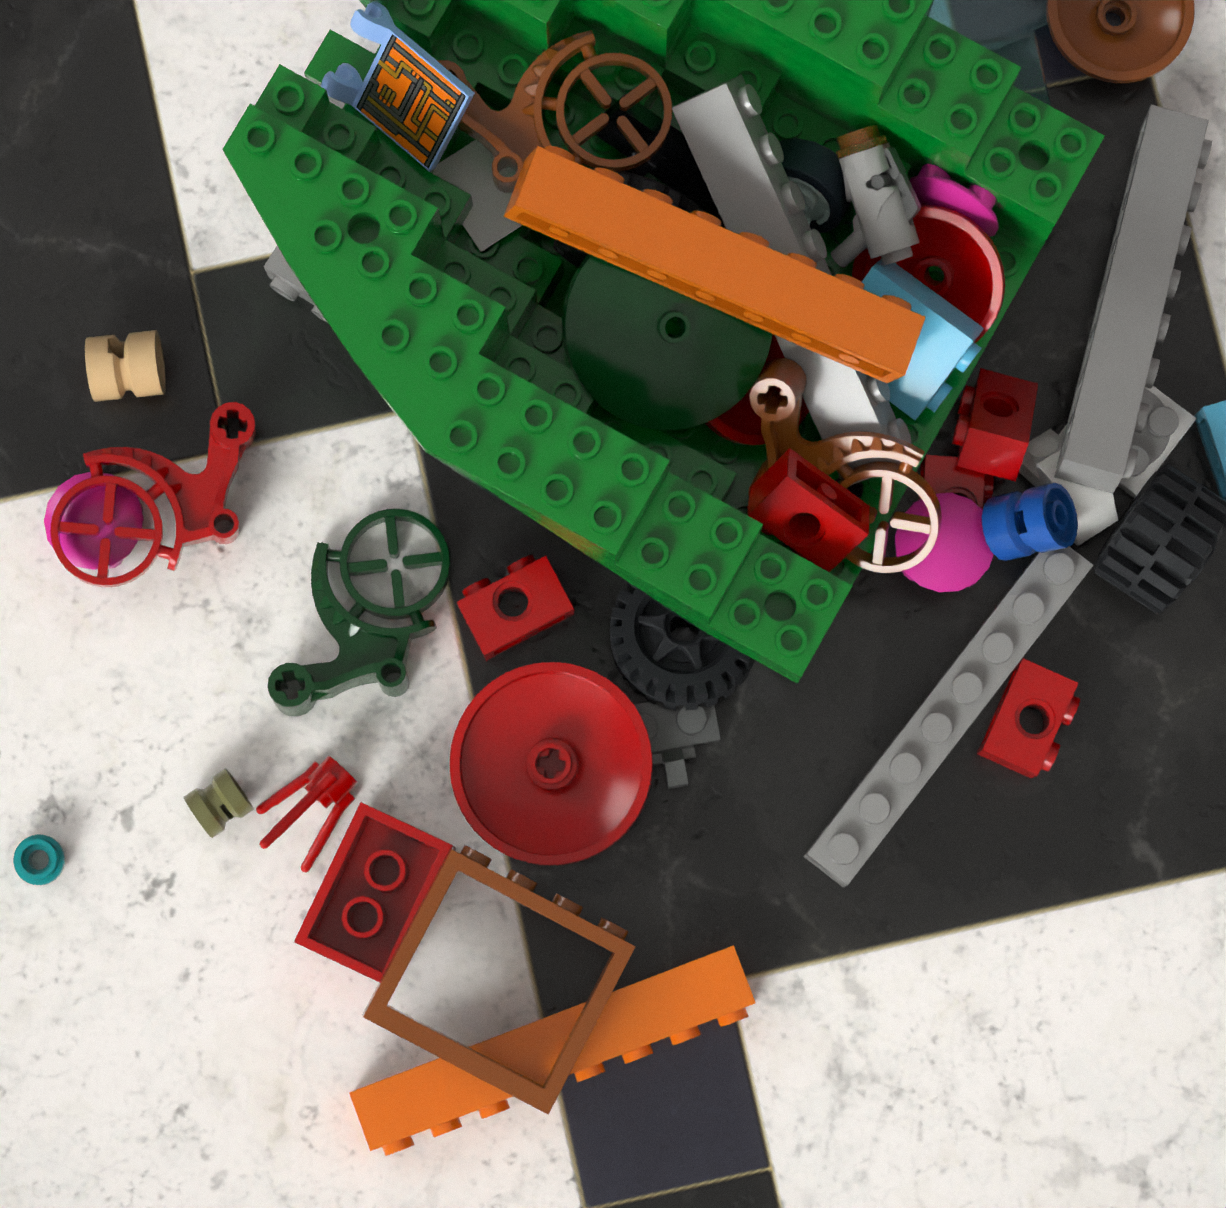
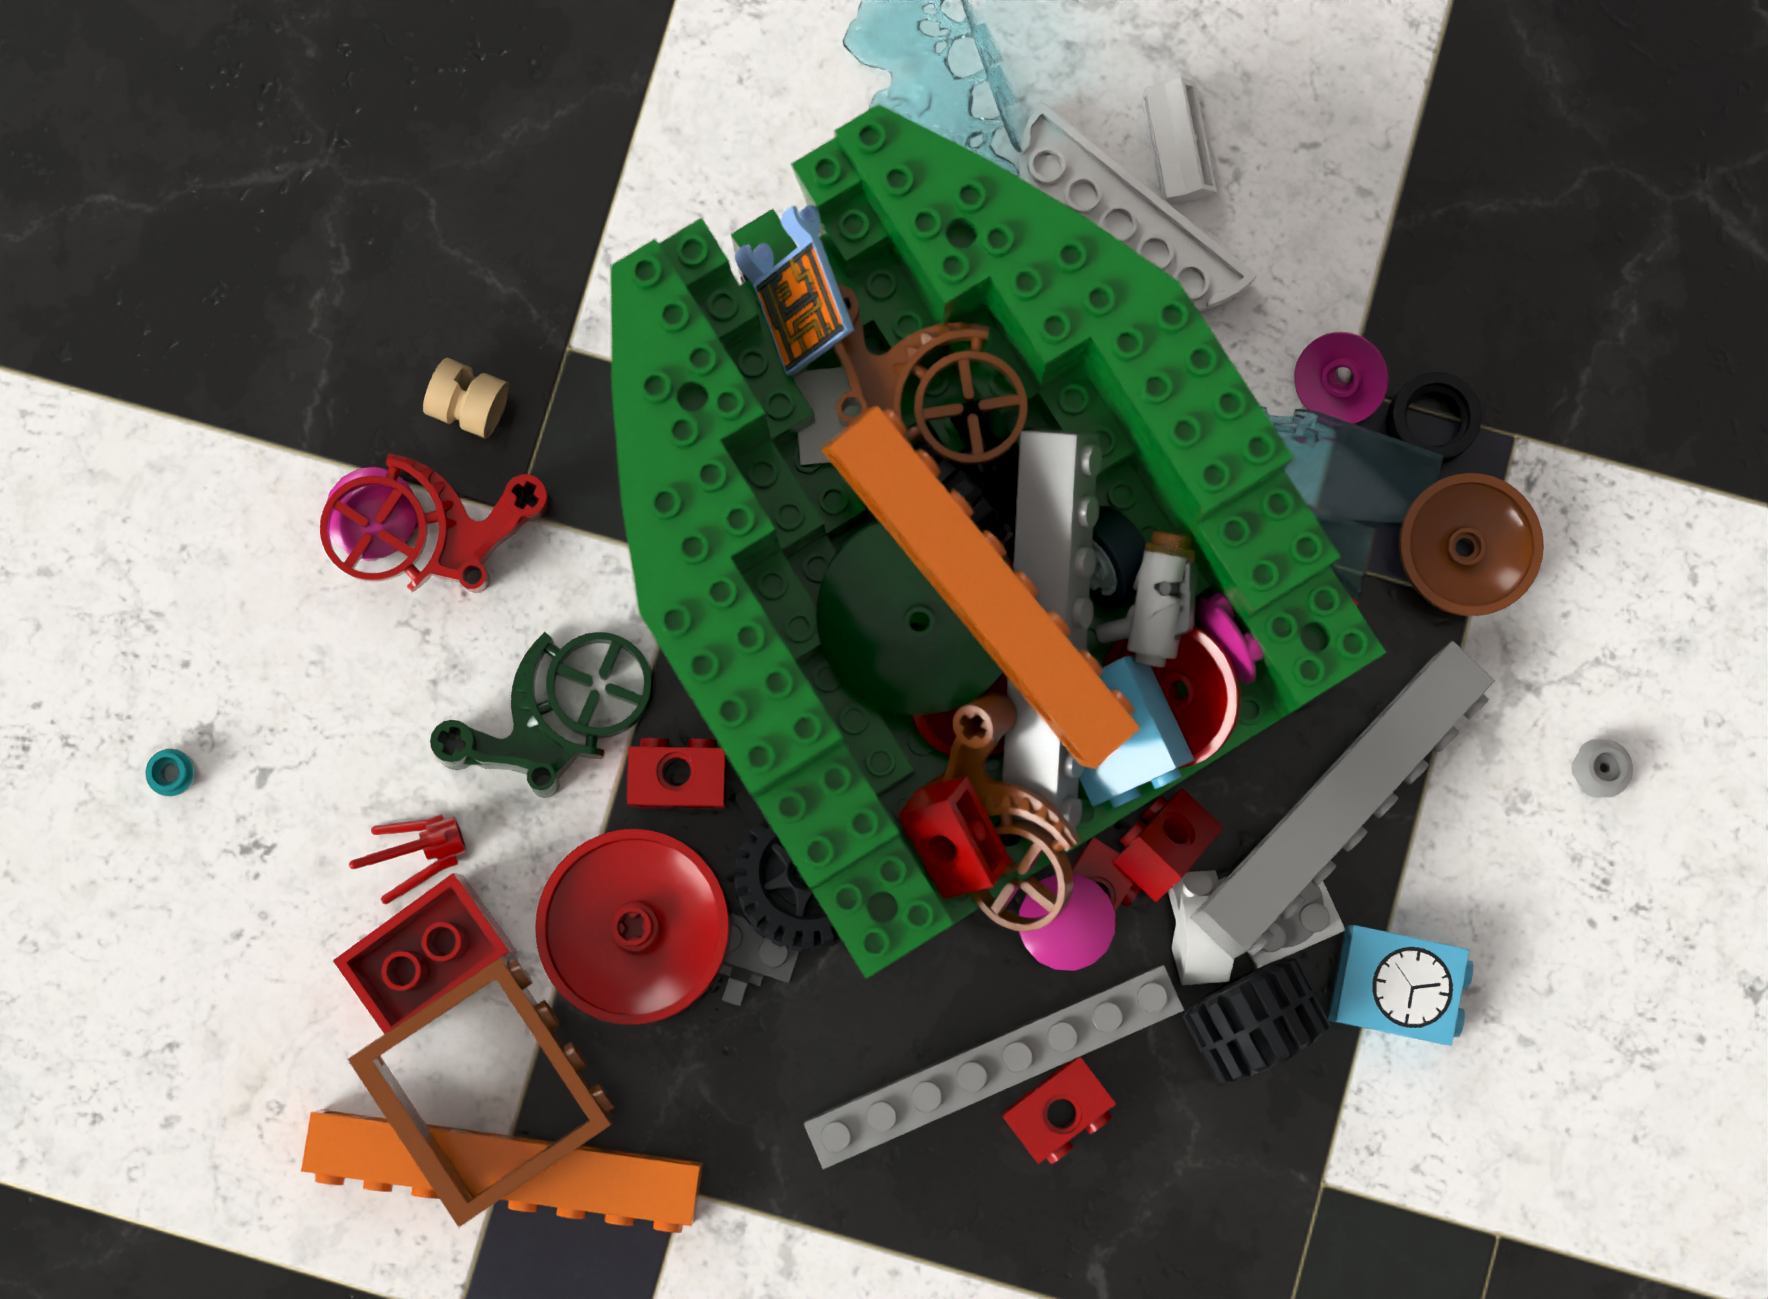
camera: 30 degrees right, 0 degrees up
olive wheel [184,768,254,838] -> none
blue wheel [982,483,1078,561] -> none

